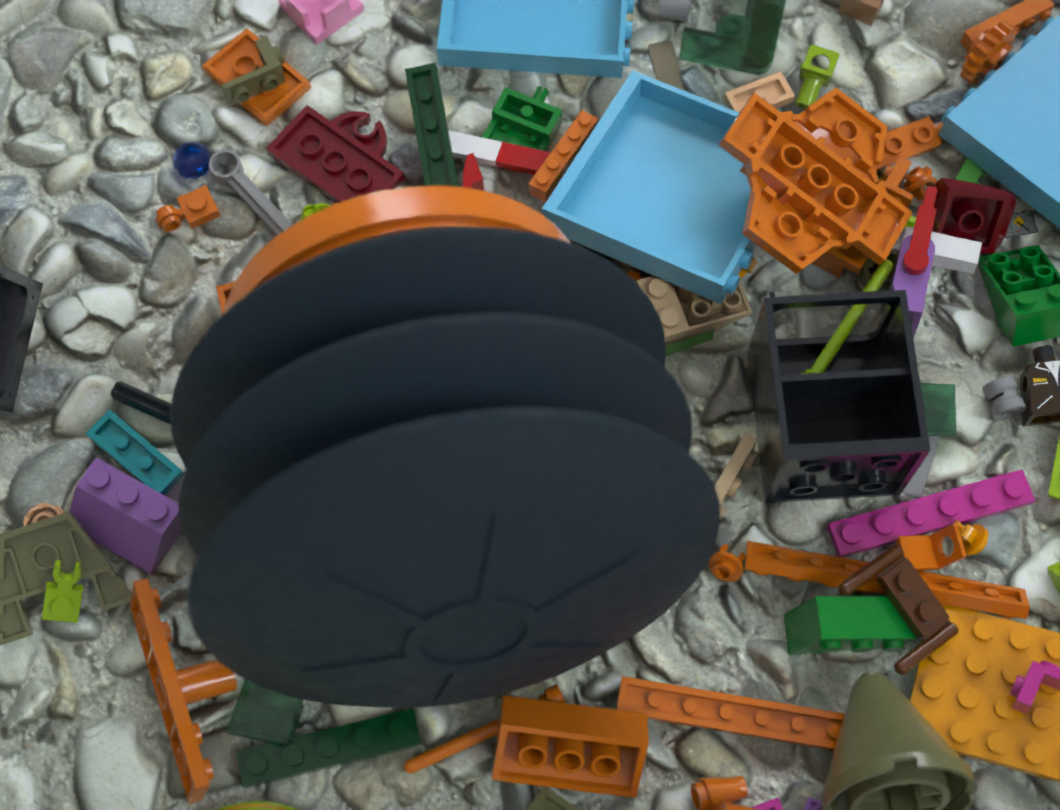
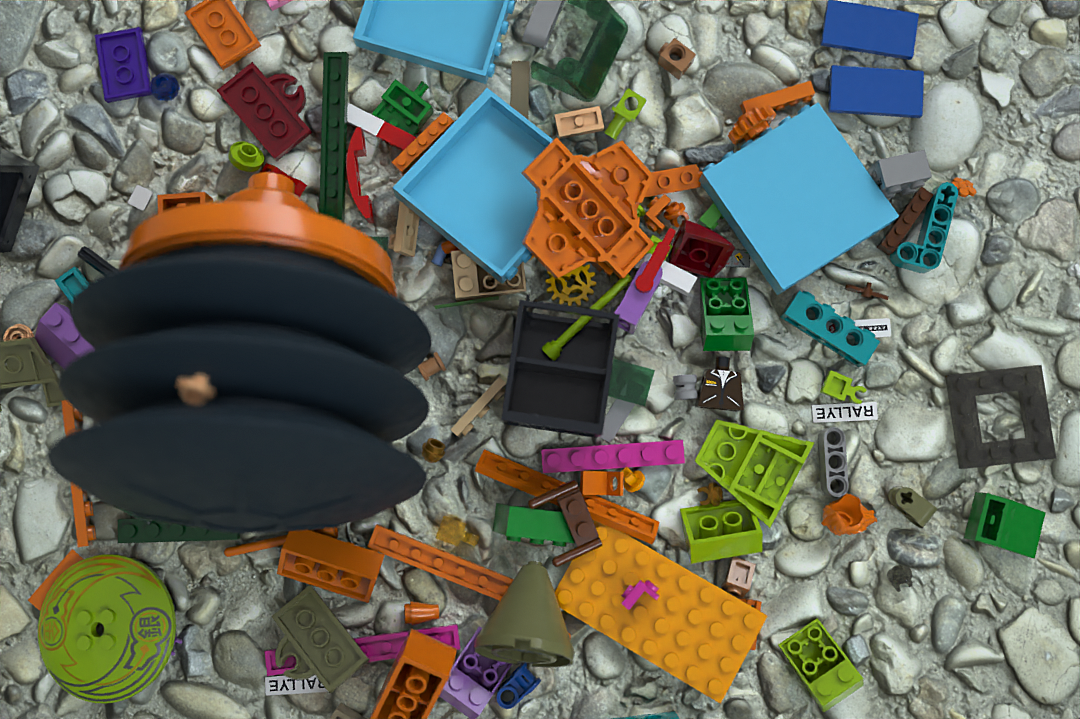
camera: 10 degrees right, 15 degrees up
lime plate [41,560,83,623] -> none
orange plate [155,185,221,232] -> none
light grey piece [209,149,292,236] -> none
olive bracket [221,36,286,106] -> none
orange plate [709,544,745,582] -> none
none -> dark purple tile [95,27,153,103]
none -> white sticker [128,185,153,210]
none -> light nougat plate [178,374,215,405]
none -> clear yellow plate [435,515,480,547]
none -> yellow gear [545,264,596,307]

